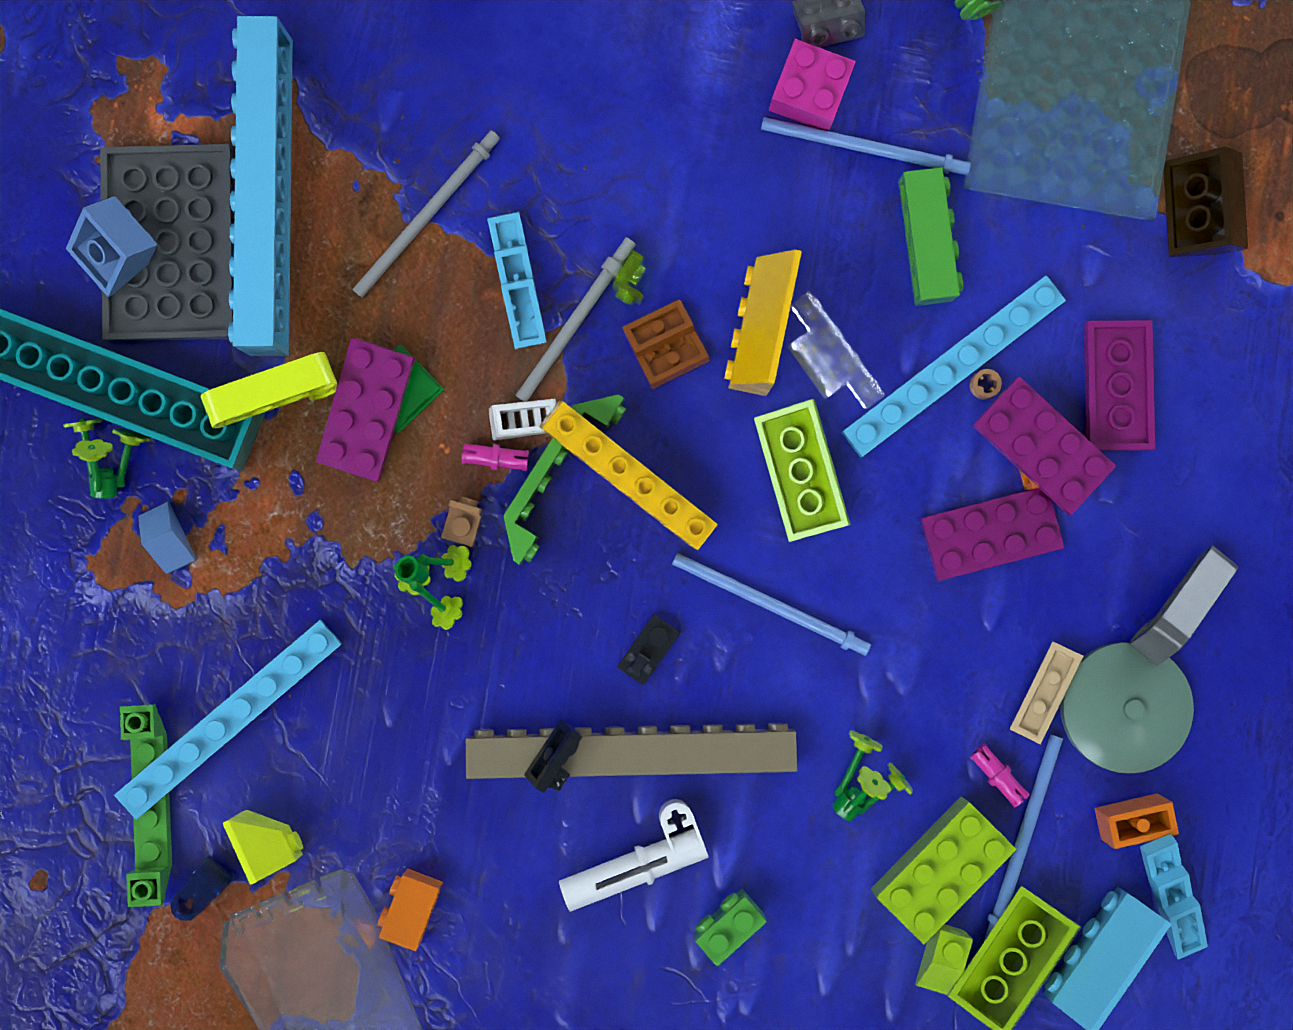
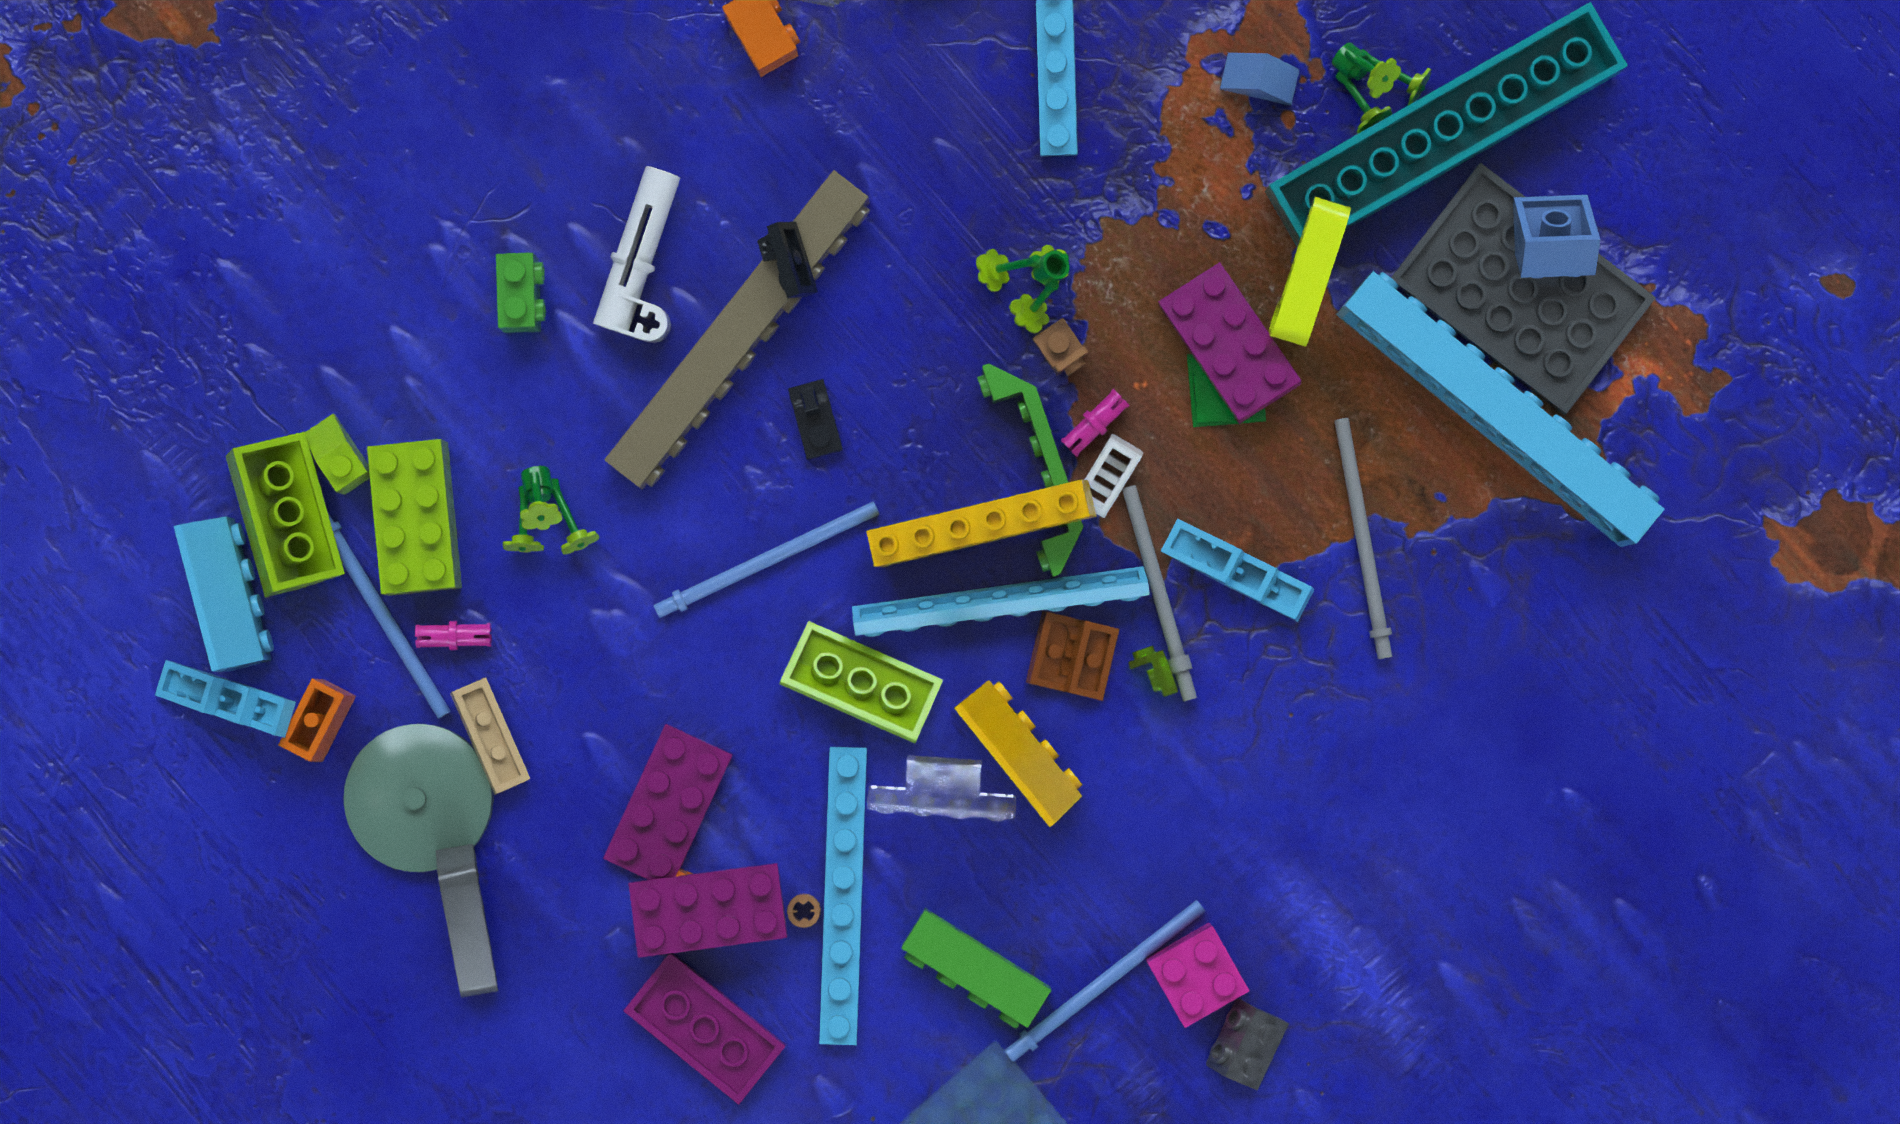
camera: 135 degrees right, 0 degrees up
none -> medium azure plate [852,566,1150,637]

